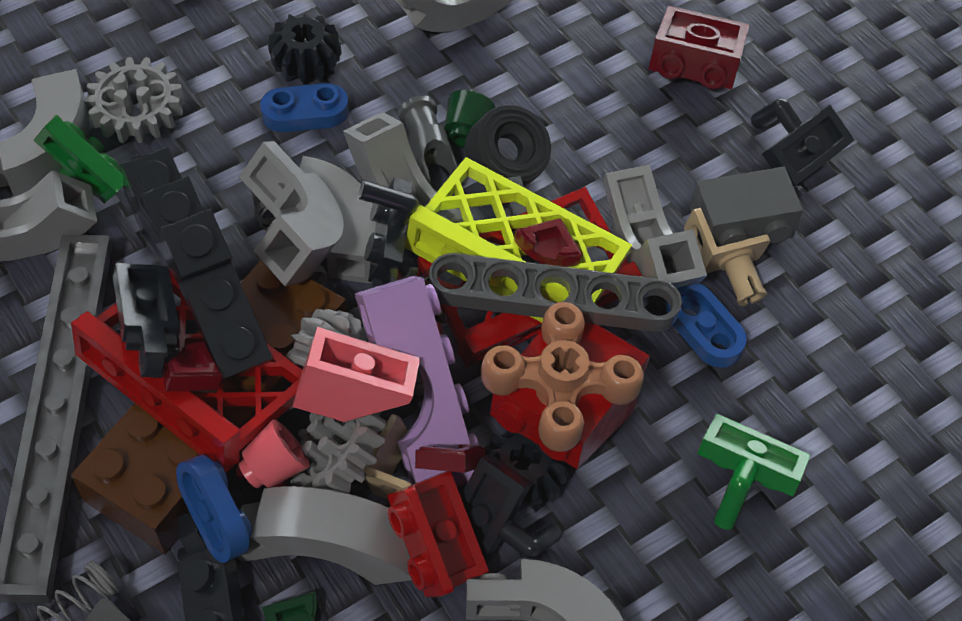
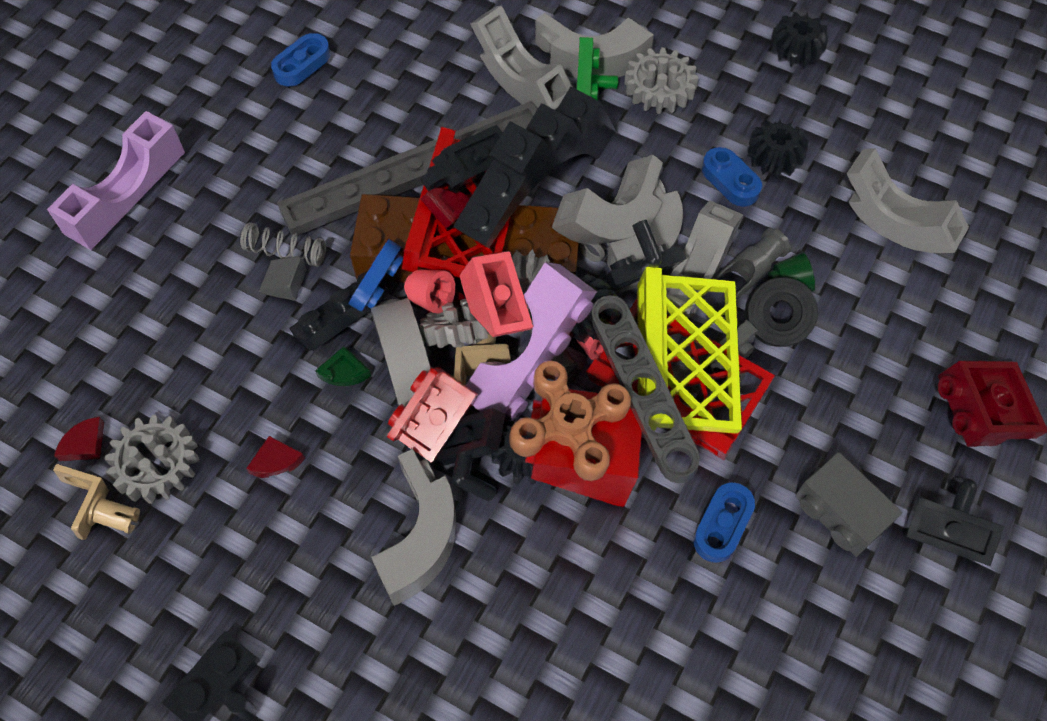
camera: 65 degrees right, 5 degrees up
dark red tile [415,444,485,473] -> none
dark red tile [514,218,582,267] -> none
light grey arch [602,164,707,288] -> none
tan bracket [684,208,770,306] -> none
green plate [697,413,811,530] -> none

